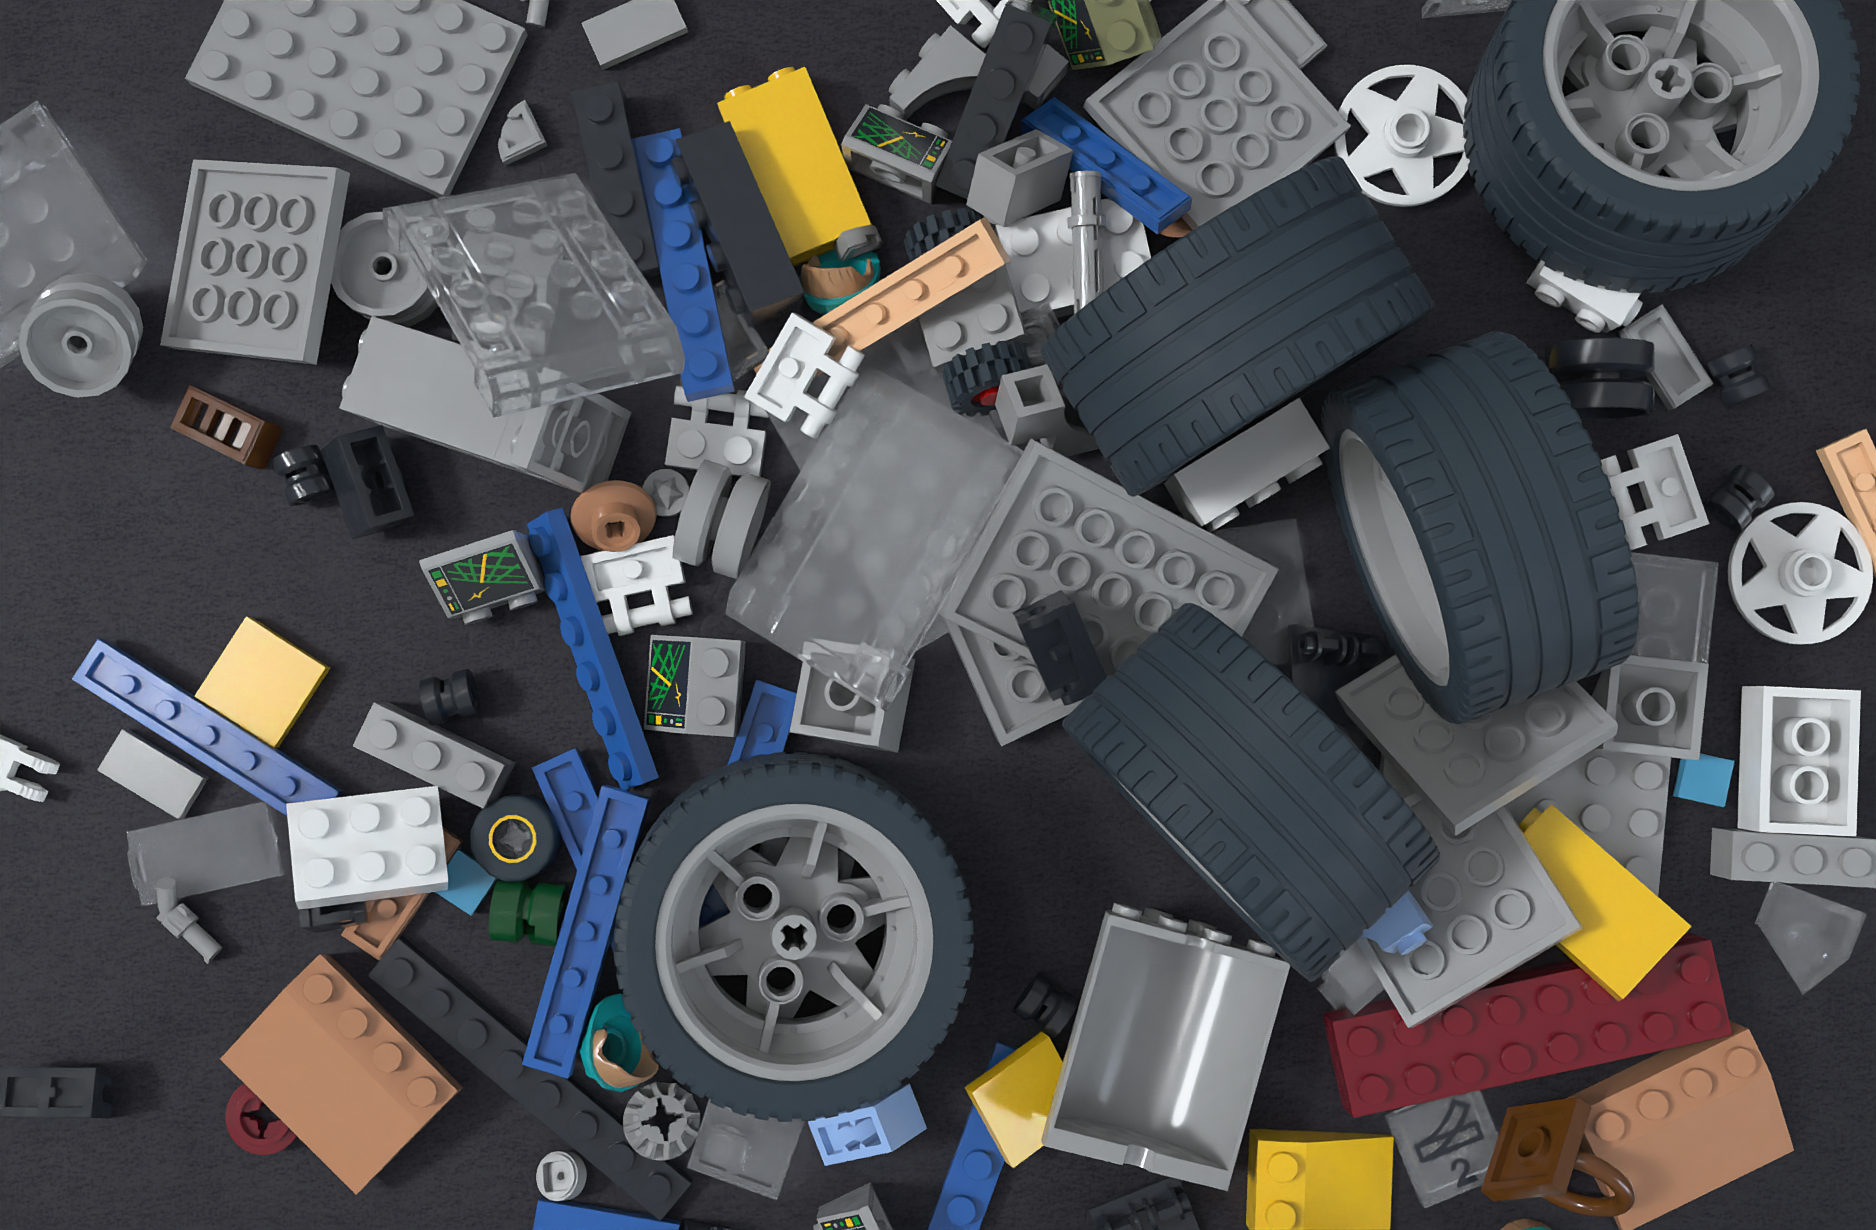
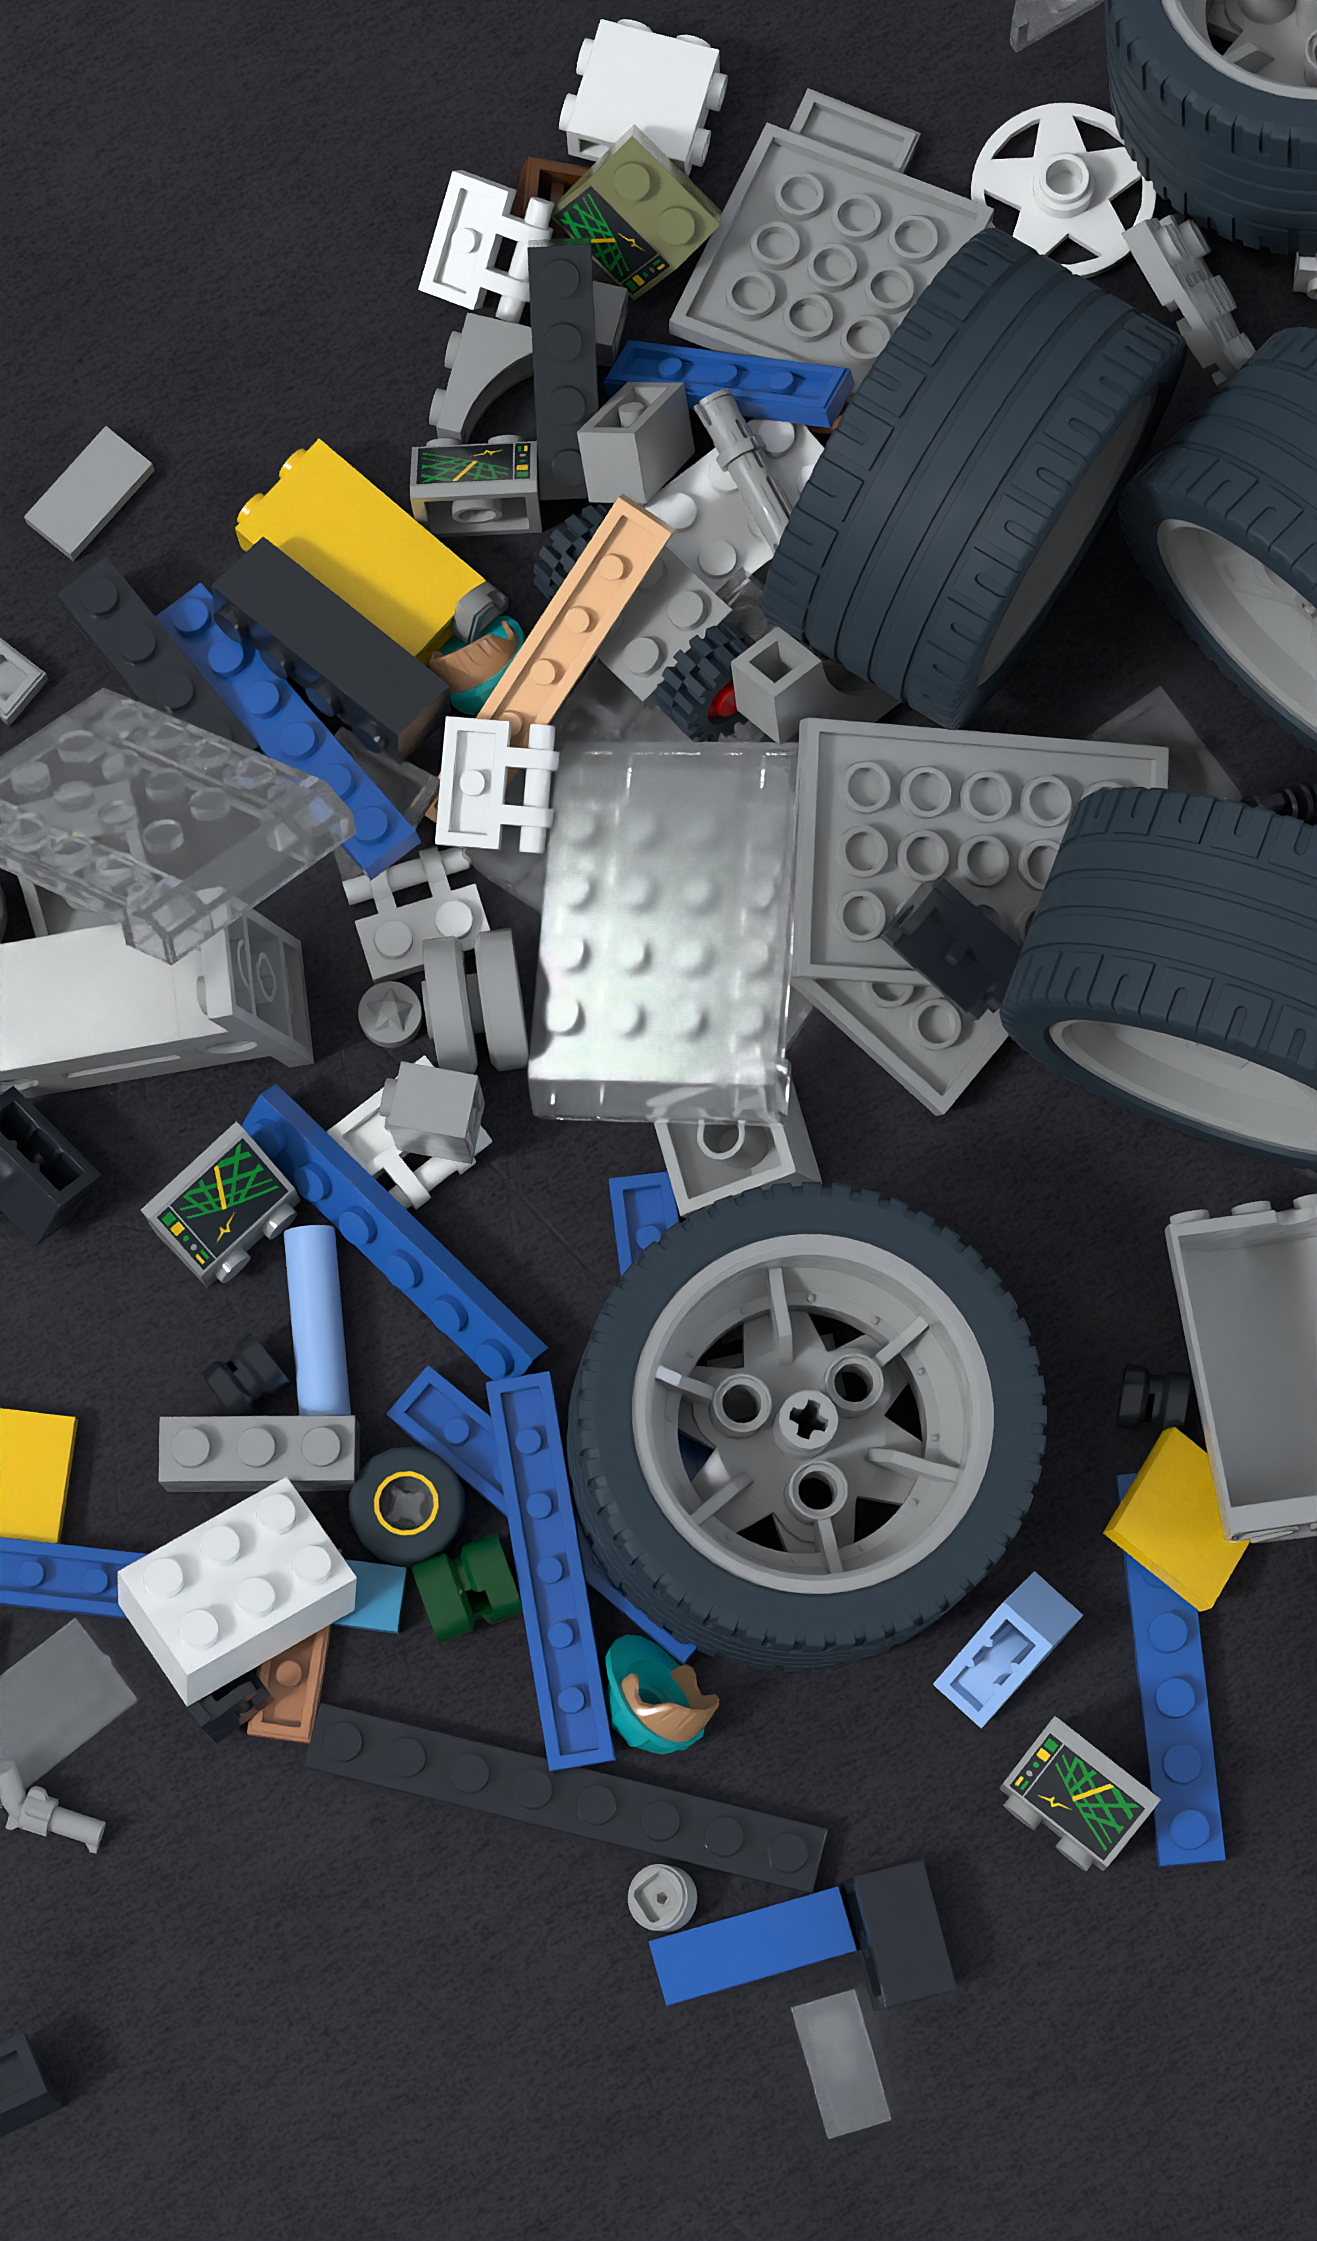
camera: 15 degrees left, 10 degrees down
nougat slope [220,954,463,1195] -> none
dark red gear [225,1083,298,1155] -> none
nougat piece [570,480,657,552] -> none
light grey gear [623,1082,700,1161] -> none
light grey slope [644,635,746,737] -> none
clear plate [687,1099,806,1200] -> none
white brick [1163,398,1330,532] -> none
none -> light blue piece [284,1225,351,1416]
none -> light grey brick [380,1061,485,1164]
none -> light grey plate [1121,213,1256,389]

